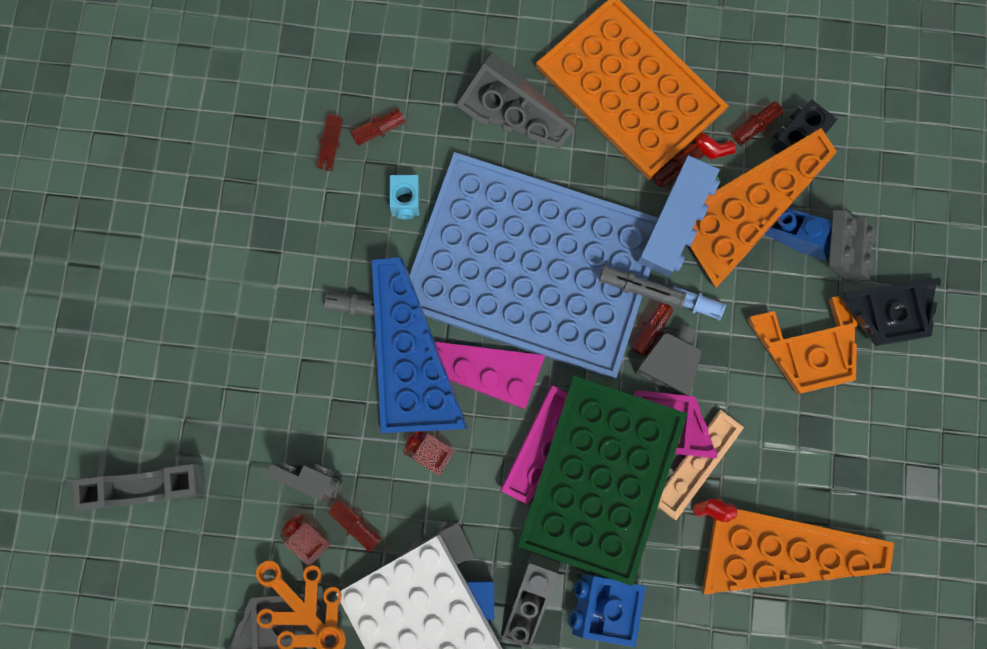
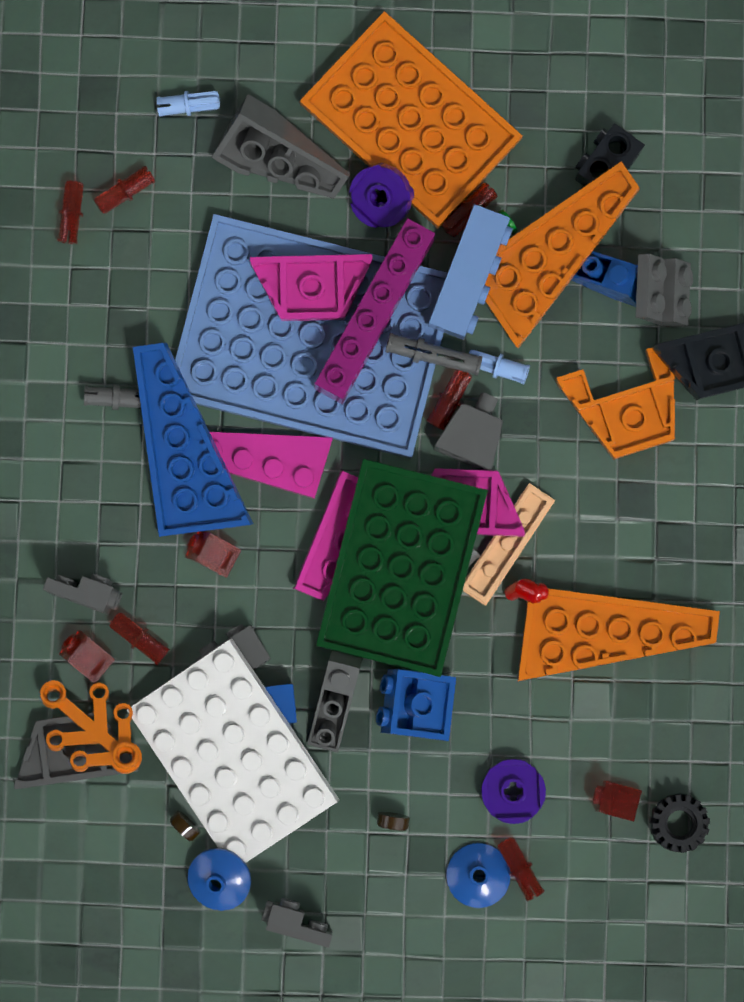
camera: 10 degrees left, 5 degrees up
medium azure brick [390,175,420,220] -> none
red arm [694,133,736,159] -> none
clear red axle [731,101,783,146] -> none
none -> light blue axle [157,91,220,117]
none -> dark pink wing [250,254,373,321]
none -> magenta brick [314,218,435,405]
none -> dark purple plate [350,163,414,228]

